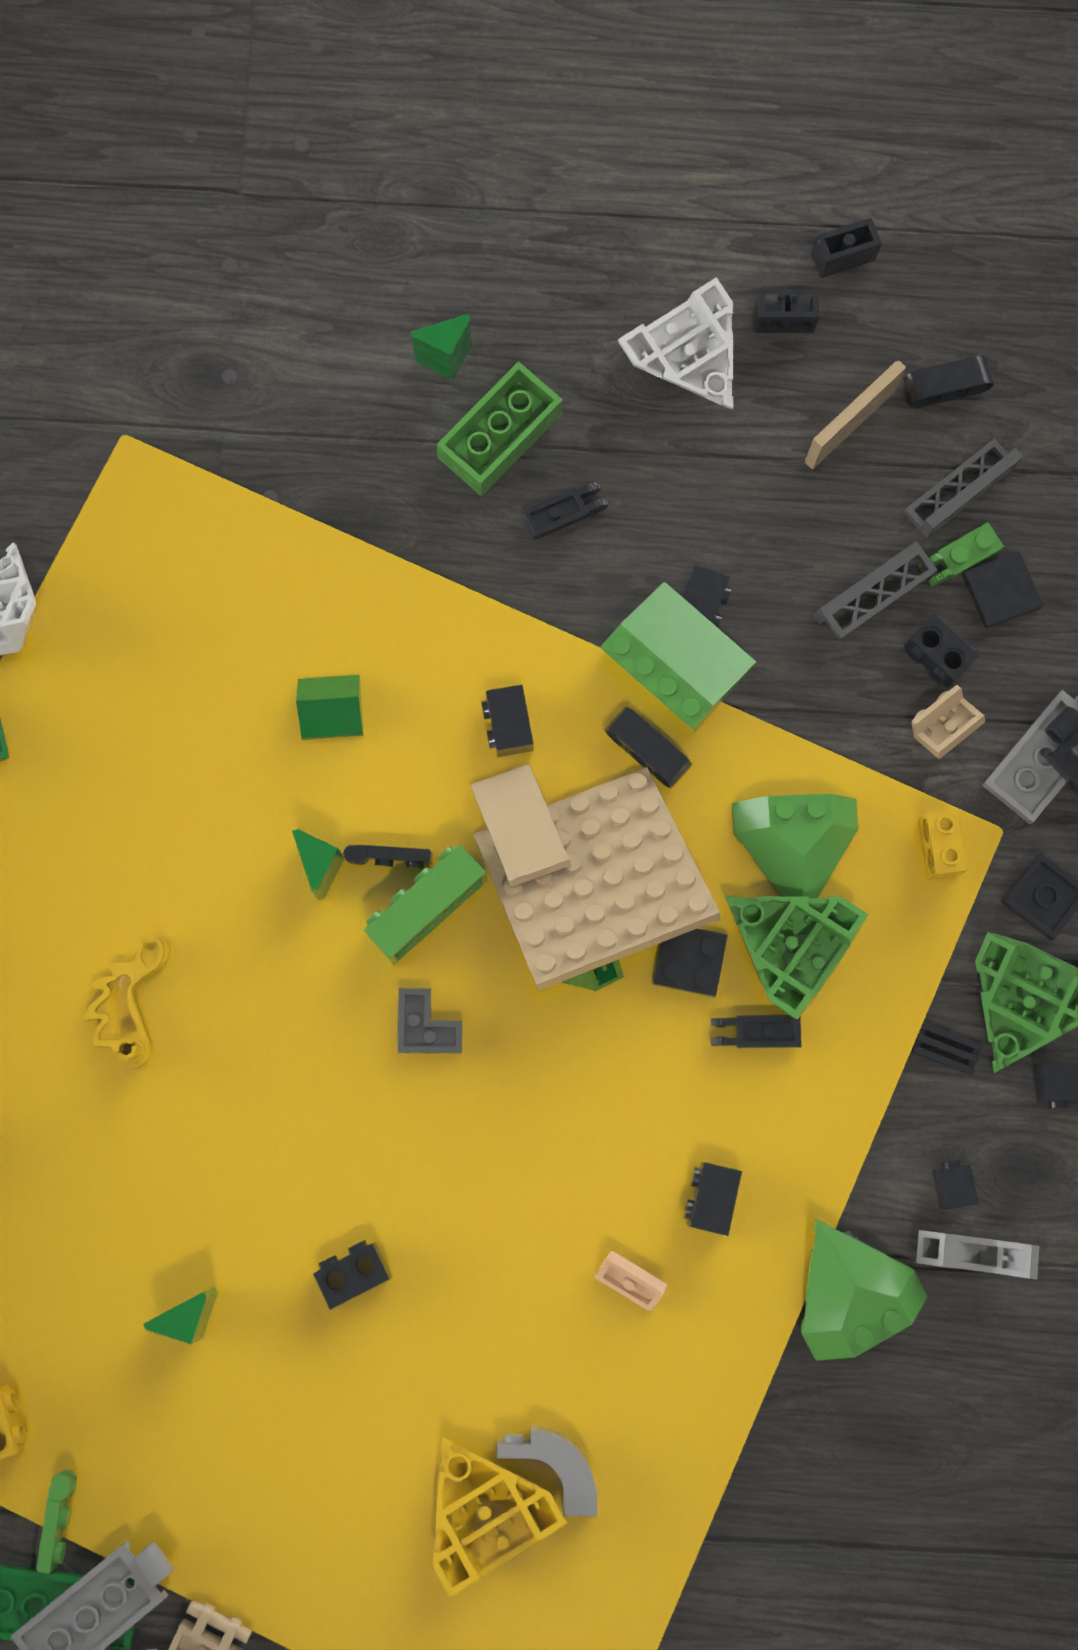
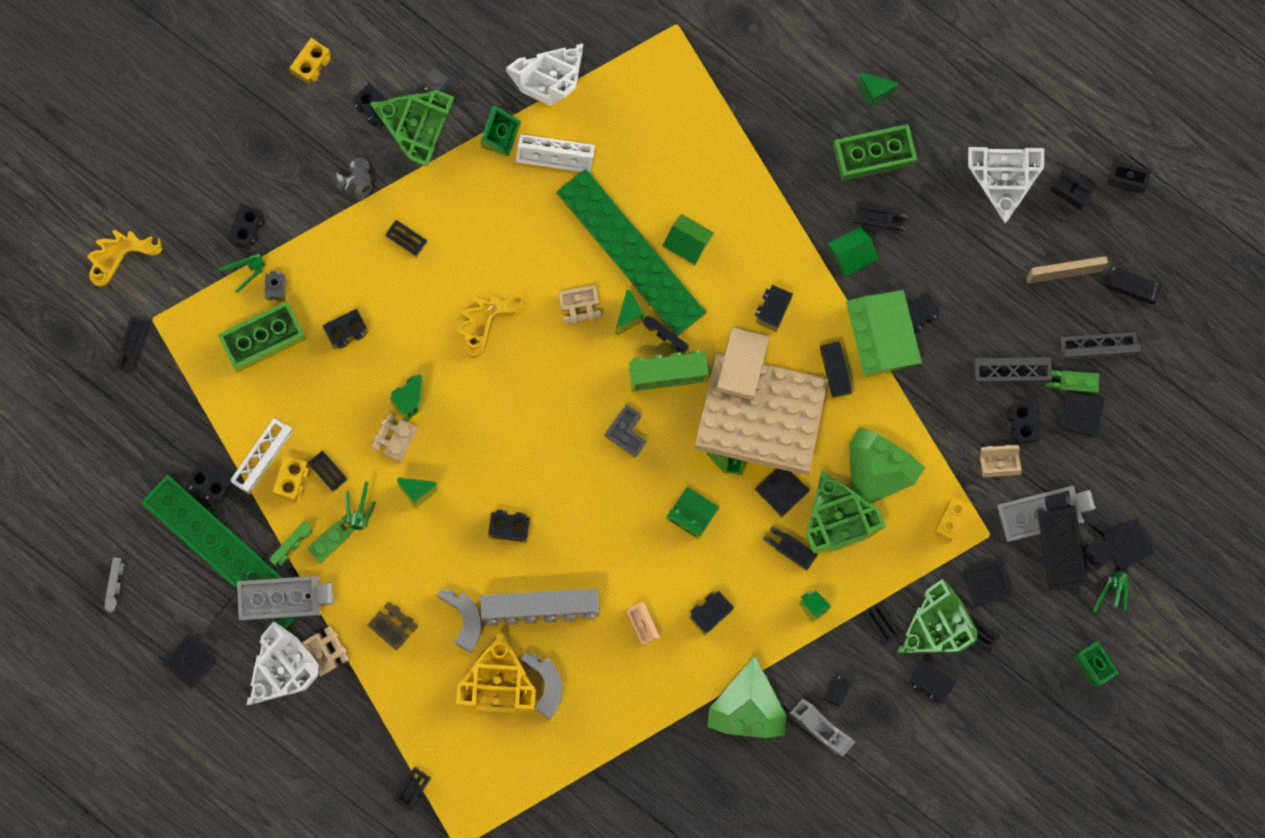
camera: 30 degrees right, 0 degrees up
none -> bright green hinge [307,514,355,563]
none -> black tile [308,450,348,492]
none -> green plant [345,481,375,531]
none -> clear smoke plate [367,602,418,651]
none -> tan plate [372,414,418,463]
none -> green slope [390,374,424,422]
none -> light grey arch [437,589,481,654]
none -> light grey brick [480,588,599,626]
none -> white fence [516,134,595,173]
none -> green plate [556,169,706,337]
none -> tan plate [558,285,602,325]
none -> green bracket [666,487,719,540]
none -> green slope [799,591,831,623]
none -> green slope [827,227,878,277]

